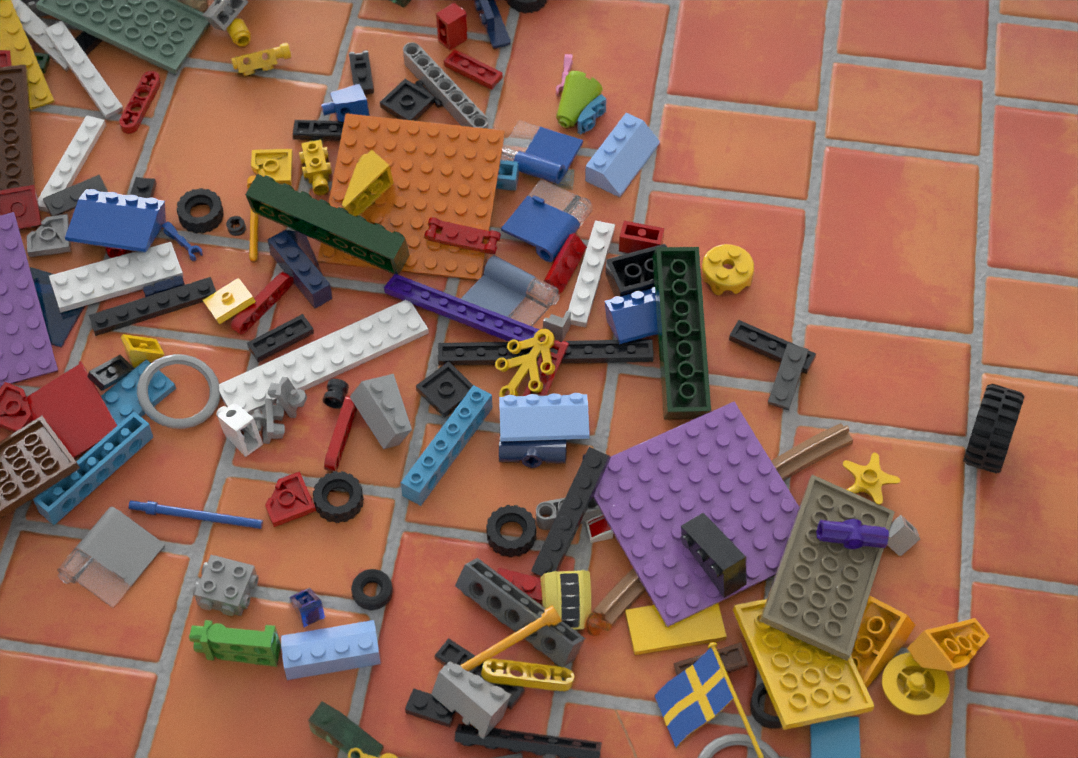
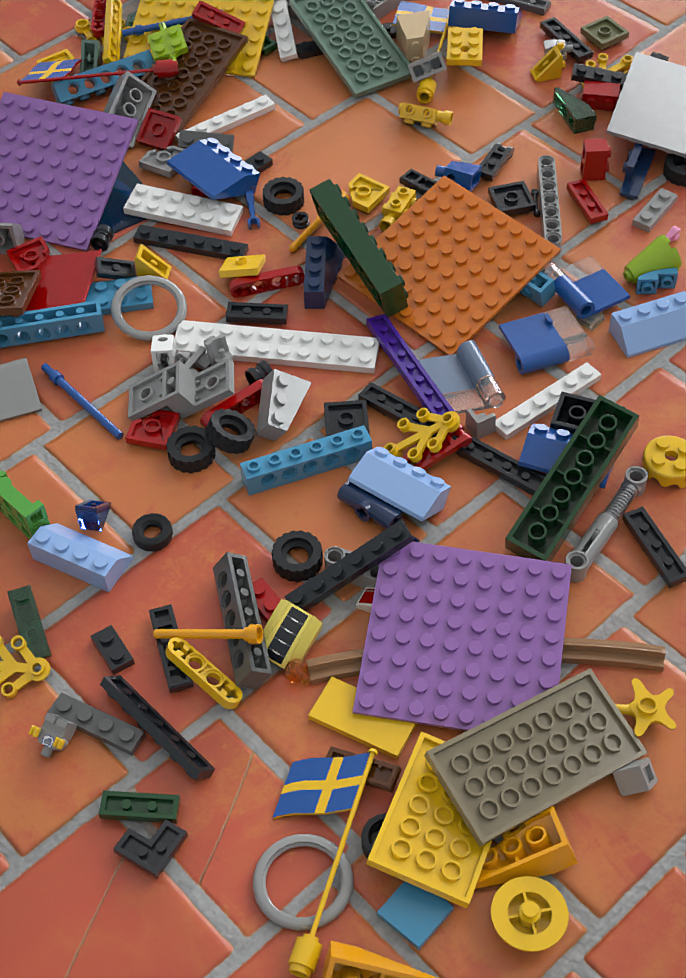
camera: 40 degrees right, 5 degrees down
white plate [44,21,123,119] -> none
red beam [119,71,161,134] -> none
dark blue axle [143,276,185,297] -> none
light grey brick [193,555,259,616] -> none
yellow slope [342,150,394,217] -> none
red plate [424,217,501,255] -> none
light grey wedge [431,661,511,739] -> none
red plate [544,233,587,294] -> none
red brick [619,221,665,253] -> none
black wedge [680,512,747,598] -> none
dark grey plate [768,343,809,410] -> none
dark purple piece [816,519,889,549] -> none
light orange wedge [907,618,989,671] -> none
none -> black wheel [90,224,114,252]
none -> light grey bracket [128,358,234,421]
none -> black tyre [205,409,256,454]
none -> light grey piece [565,466,648,583]
none -> light grey plate [632,188,678,232]

